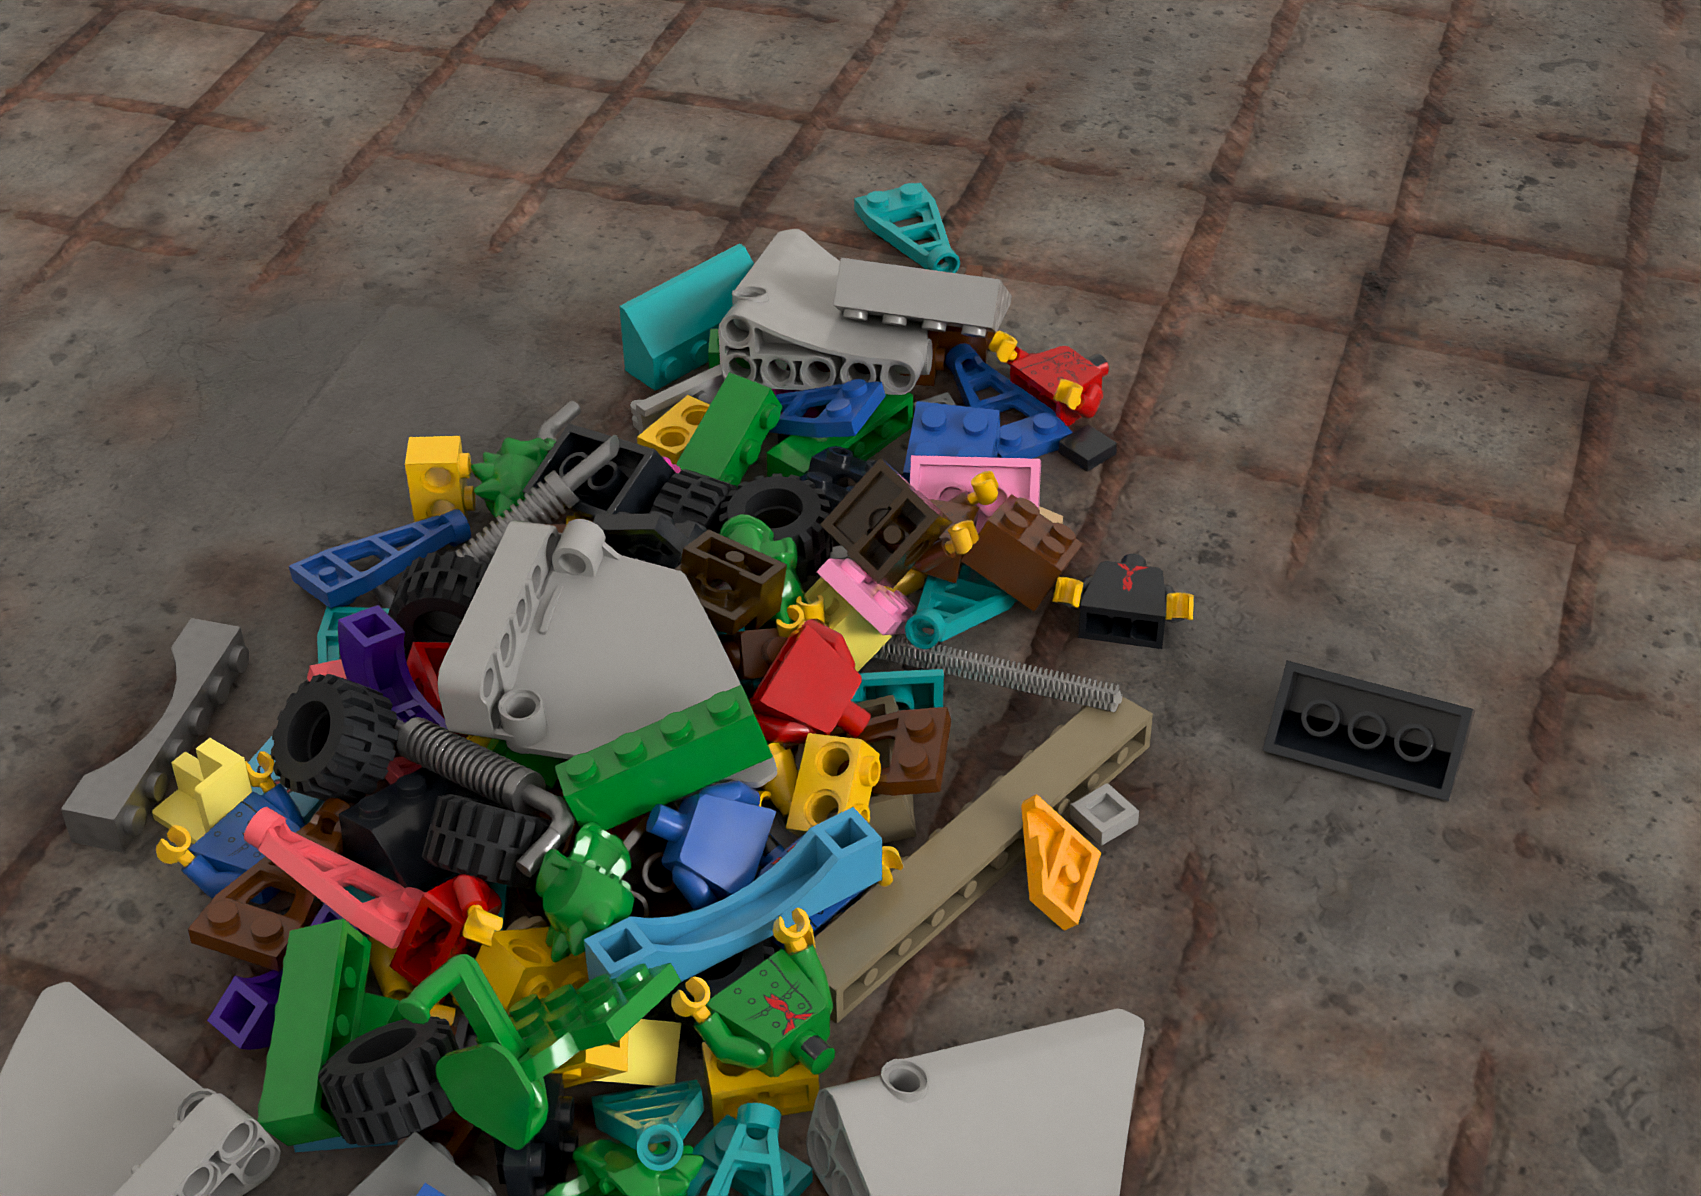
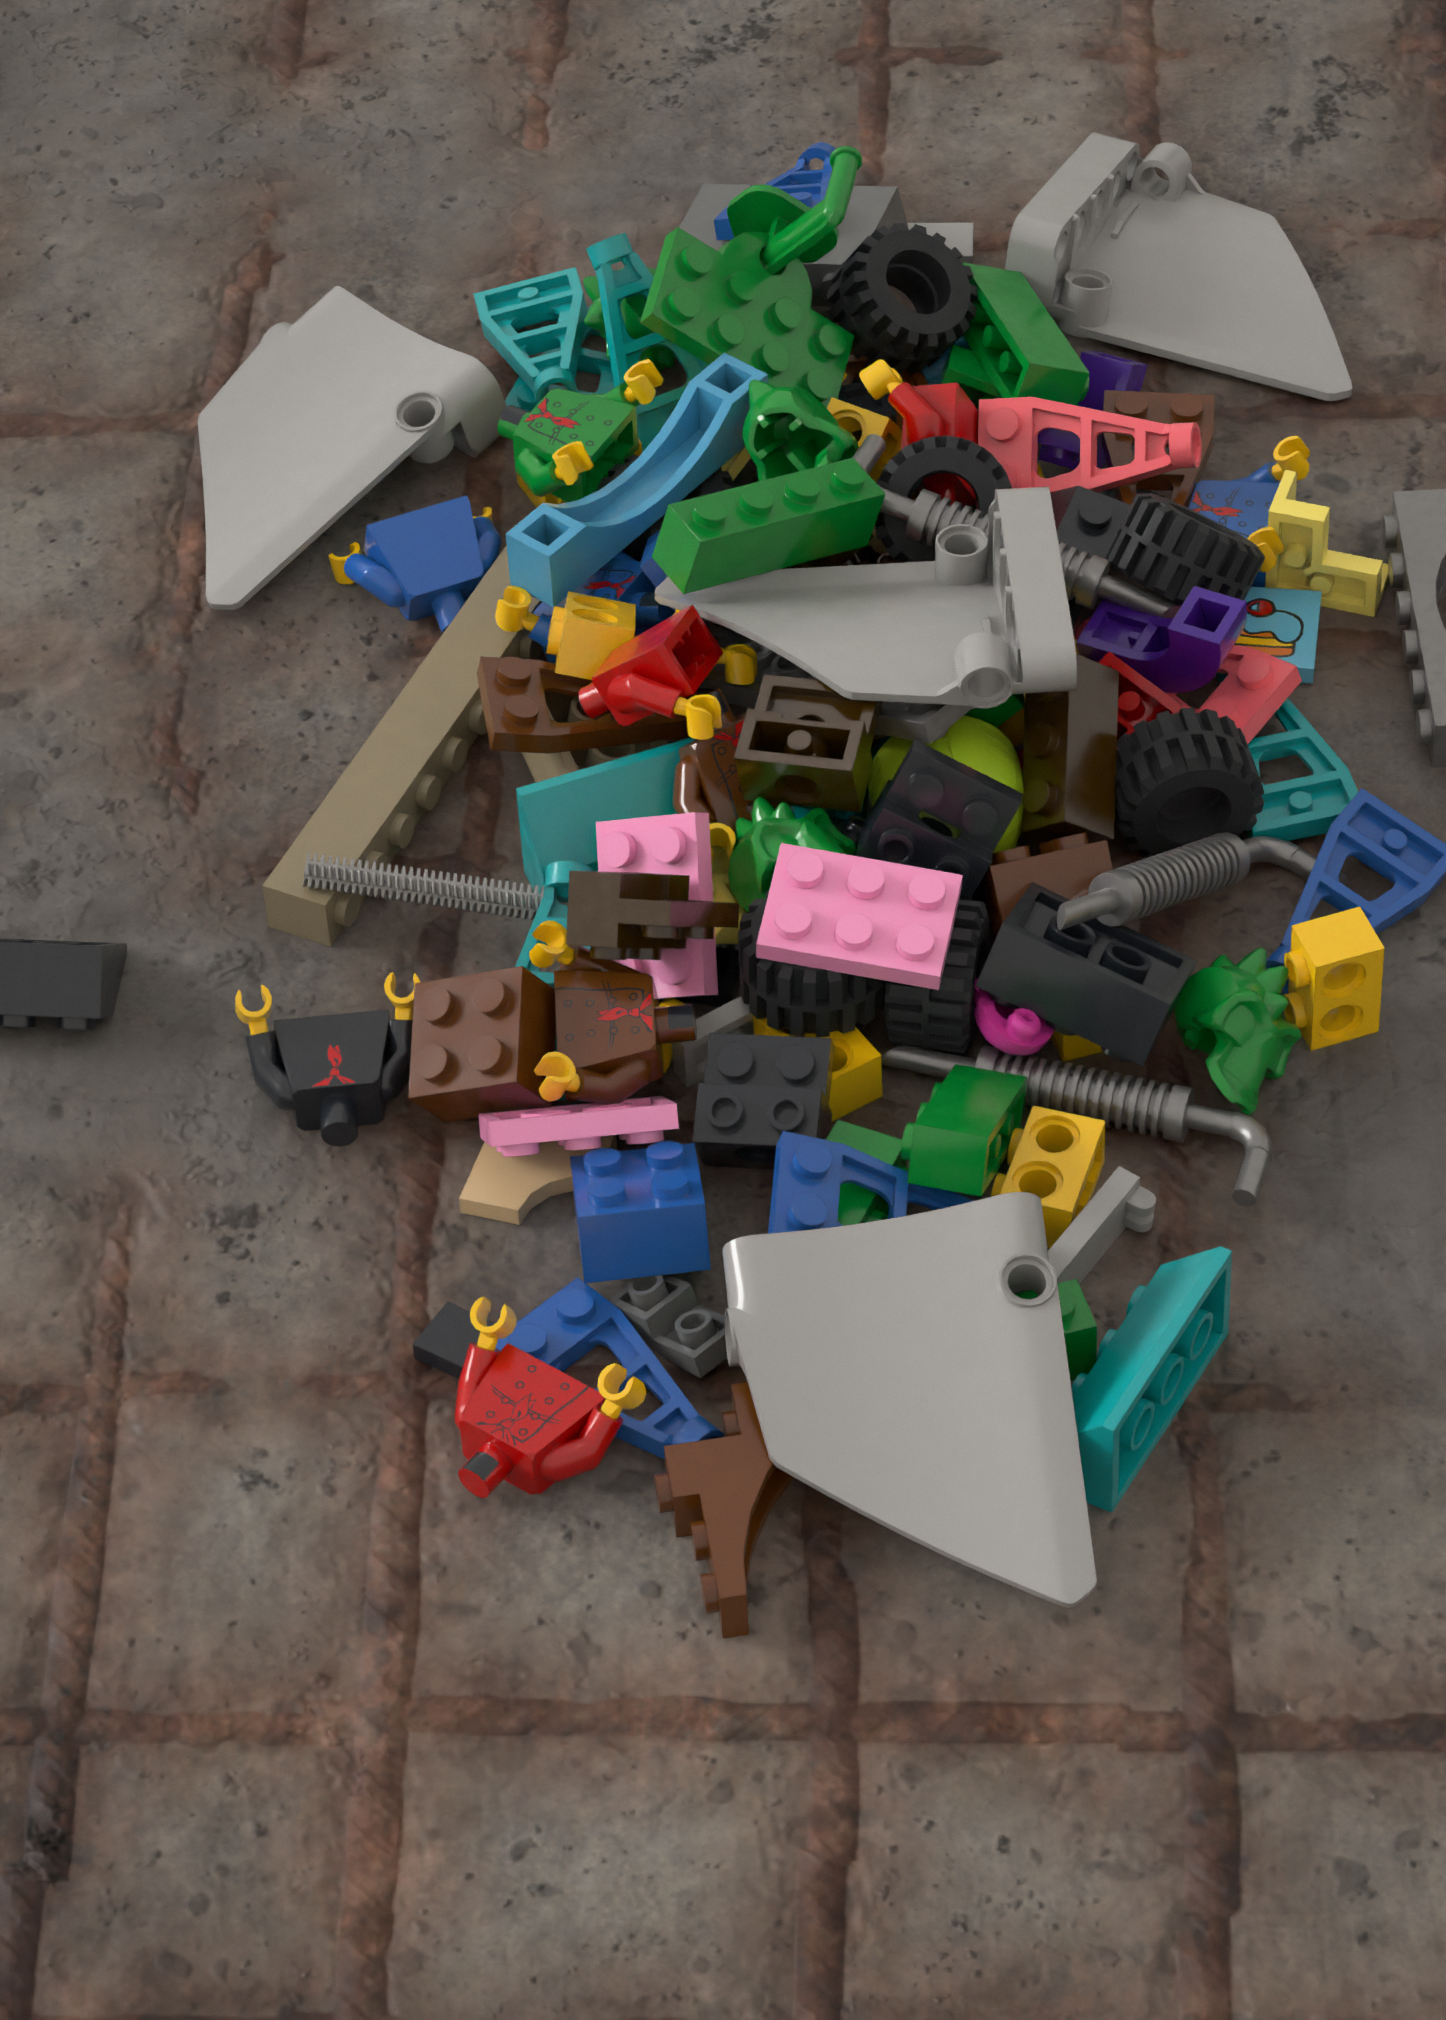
camera: 165 degrees right, 5 degrees up
light grey slope [833,258,1012,338] -> none
teal plate [854,182,960,273] -> none
light orange wing [1021,794,1101,931] -> none
light grey plate [1070,783,1139,846] -> none
none -> blue torso [328,495,502,634]
none -> bright pink plate [756,843,963,990]

